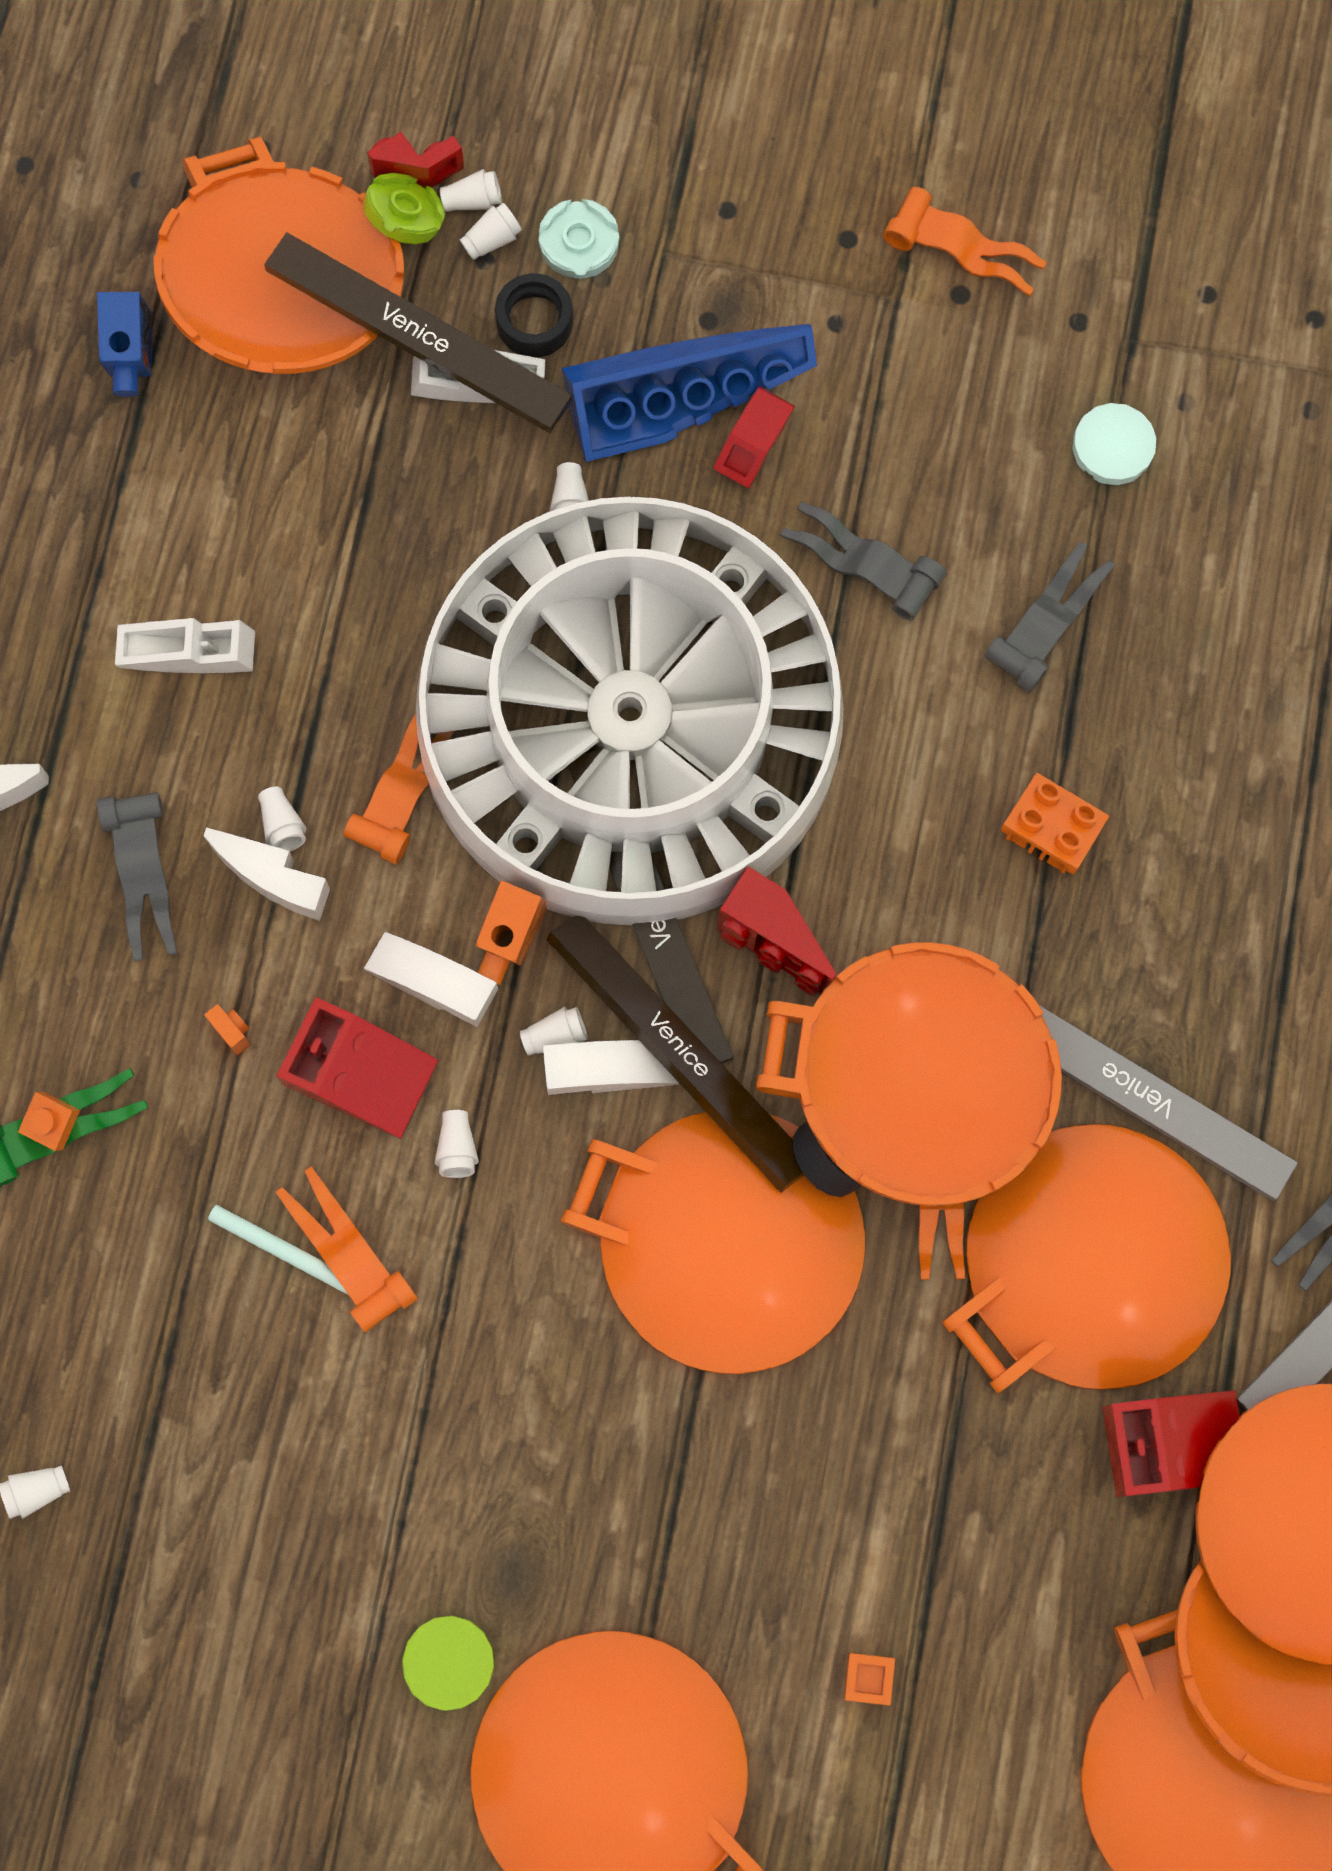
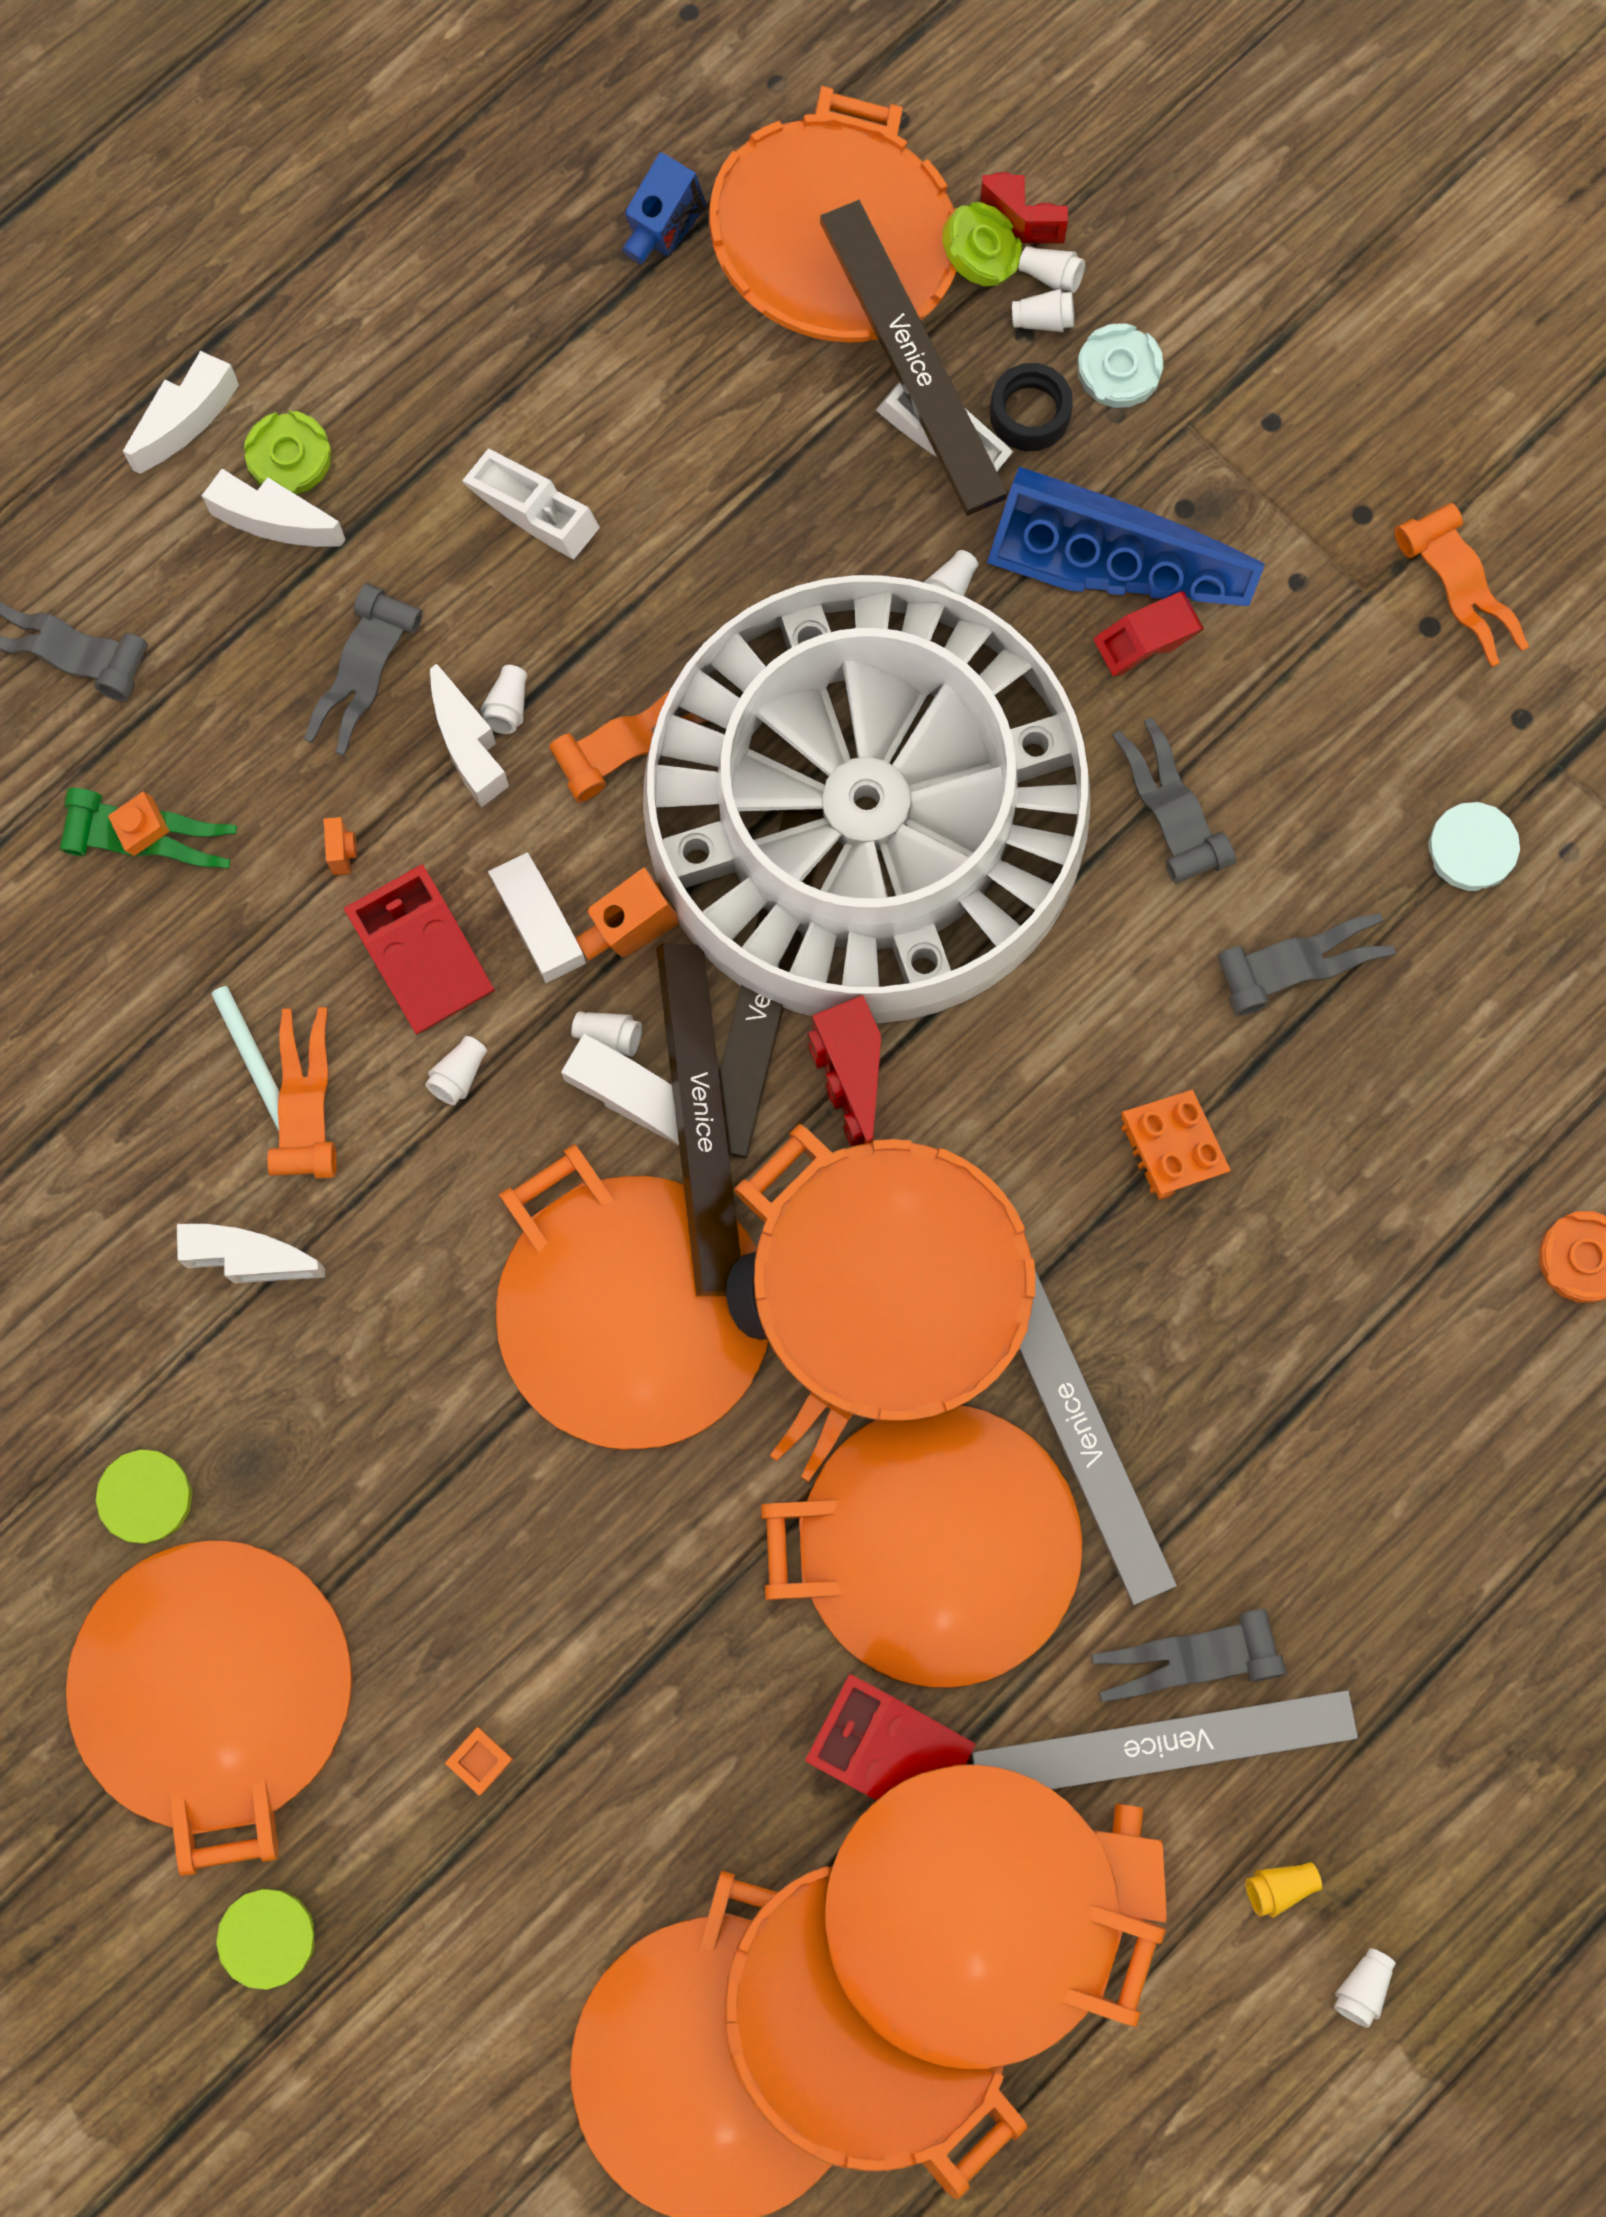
camera: 40 degrees right, 0 degrees up
none -> white slope [177,1224,325,1283]

